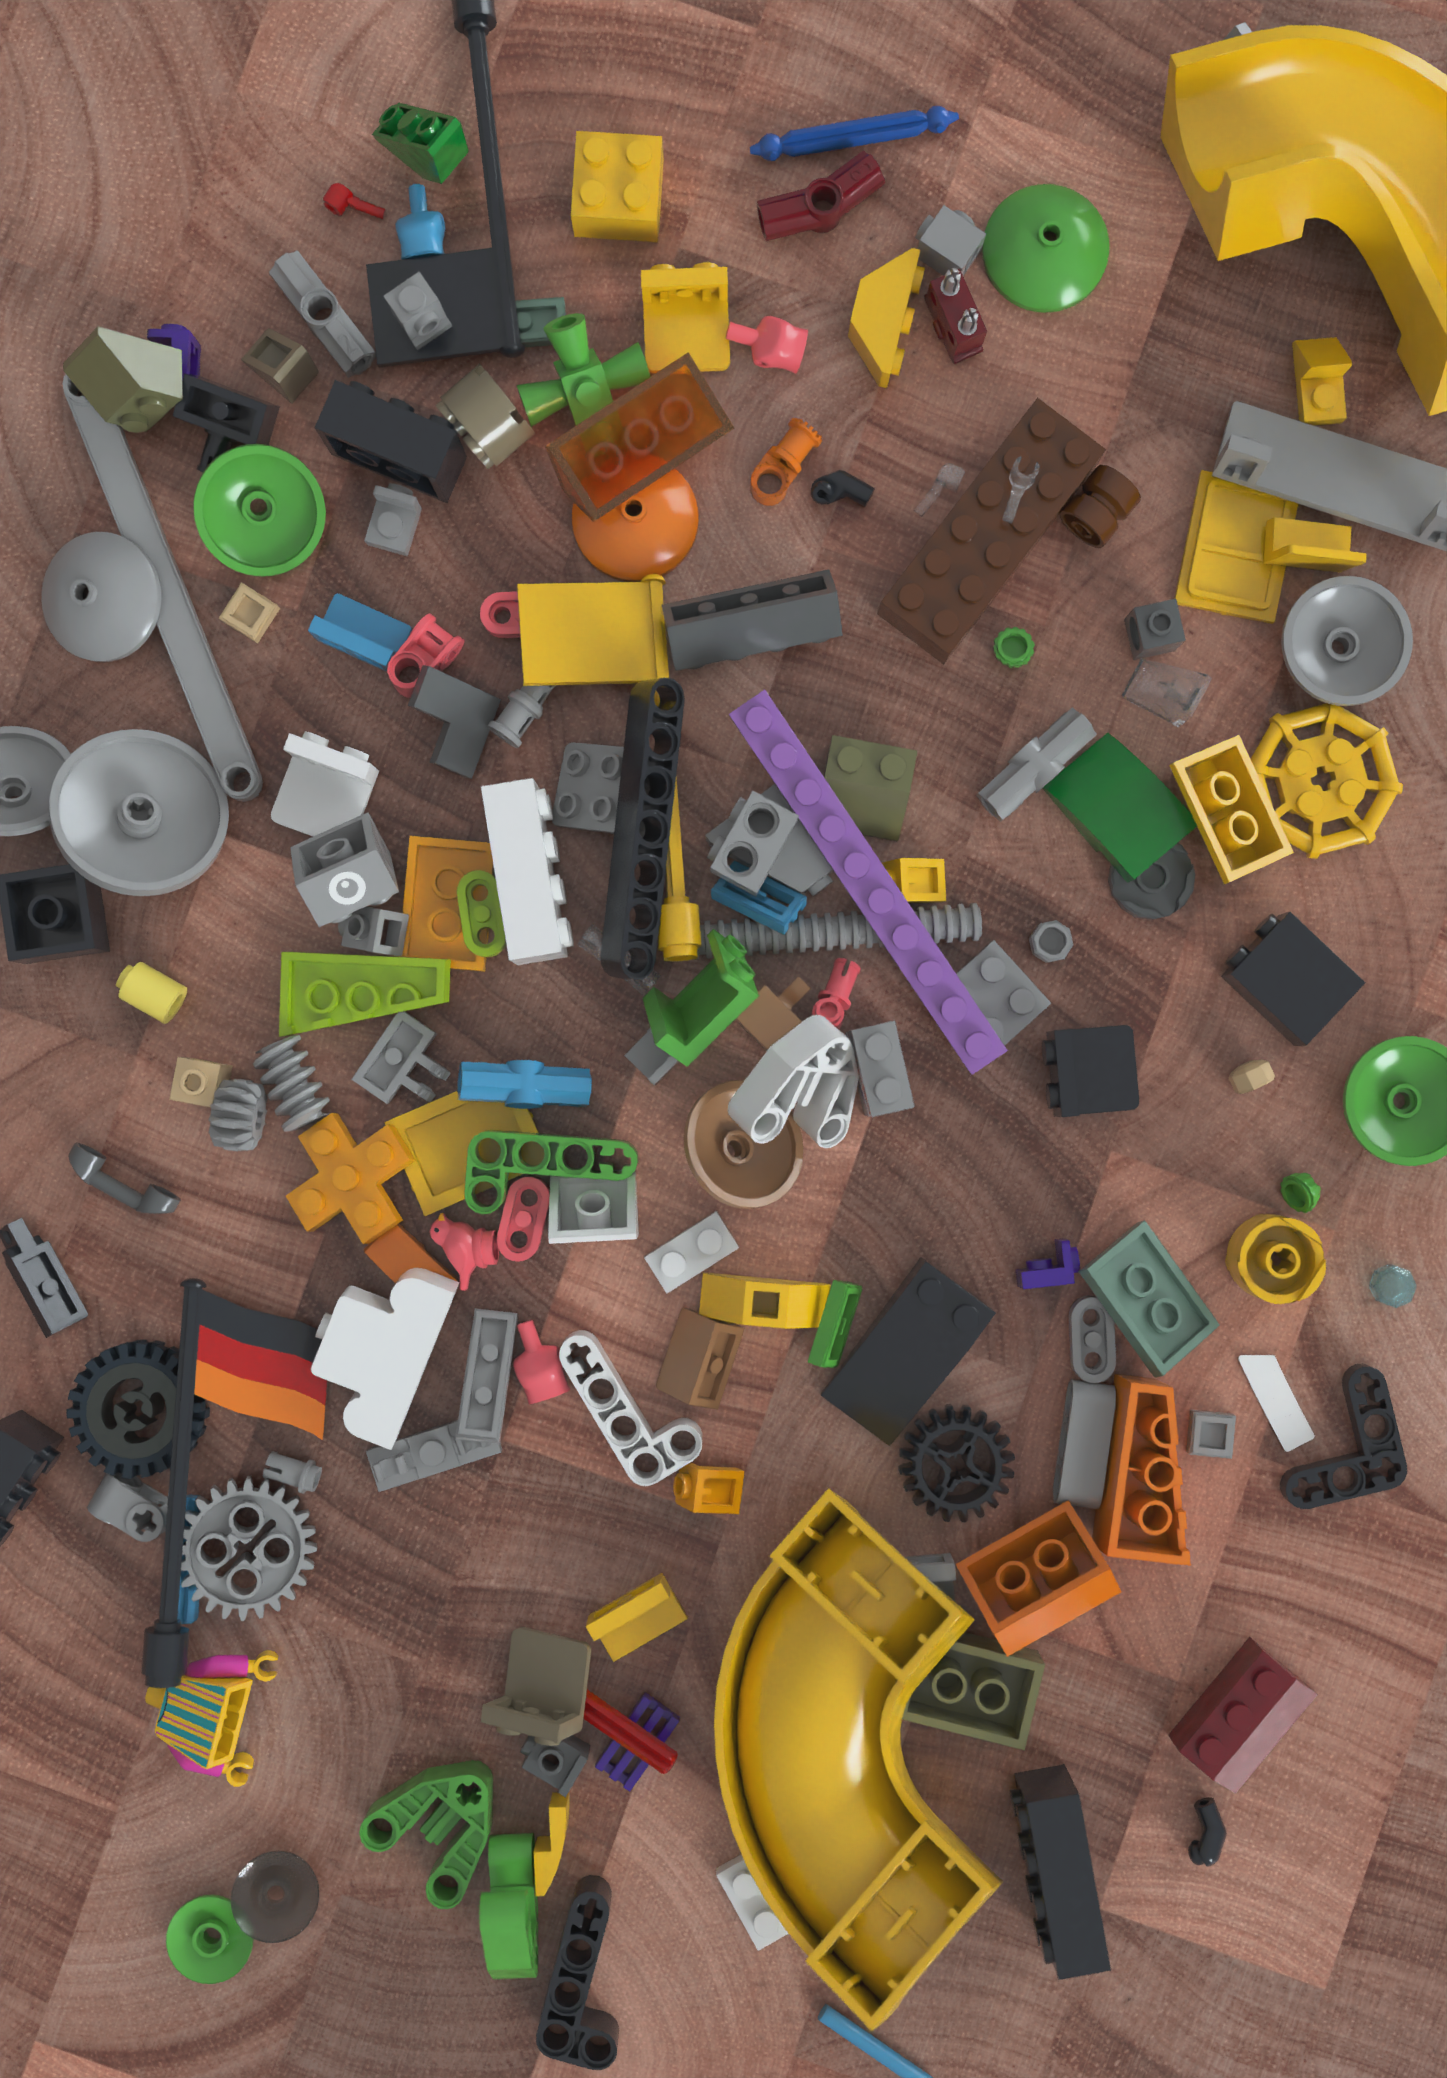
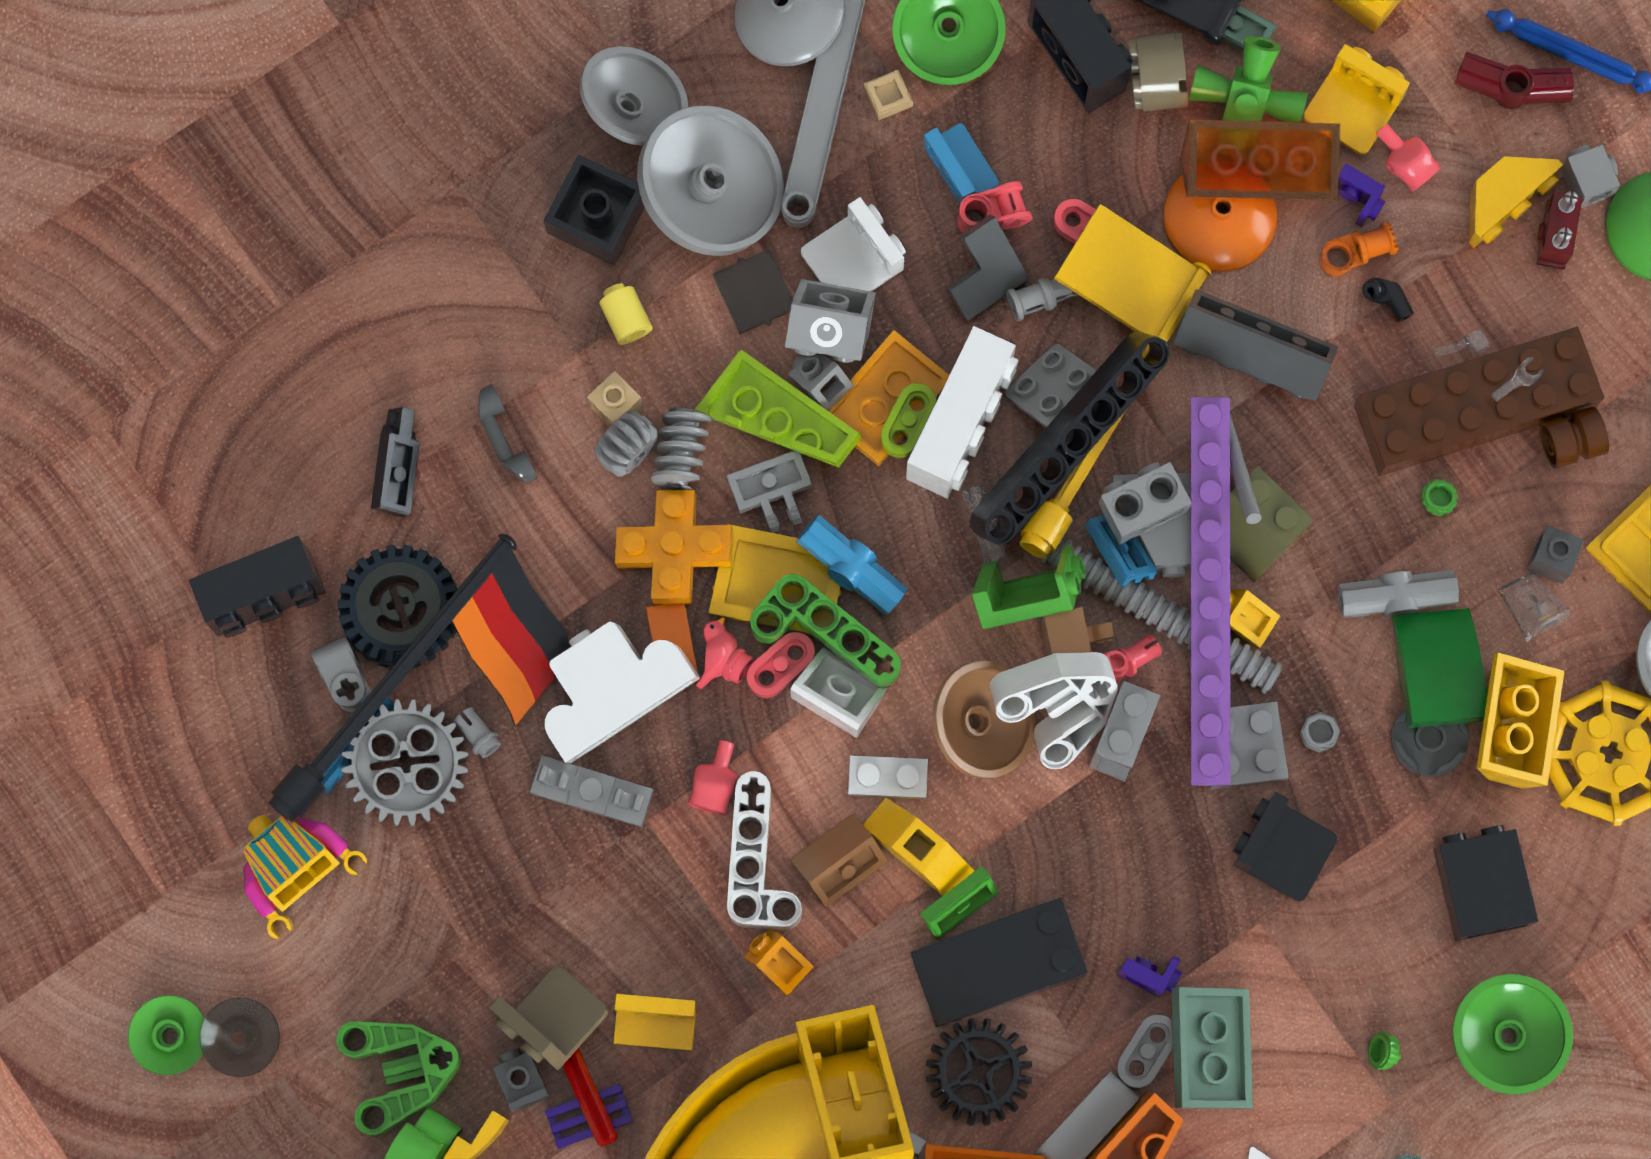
camera: 35 degrees right, 10 degrees down
light grey bracket [364,483,422,557] -> none
light grey tile [455,1308,518,1444] -> none
light grey panel [624,1028,679,1085] -> none
yellow brick [1225,1214,1326,1304] -> none
tan tile [1228,1060,1275,1094] -> none
none -> clear smoke piece [712,249,793,334]
none -> light grey bar [1230,414,1262,524]
none -> dark purple bracket [1334,164,1386,227]

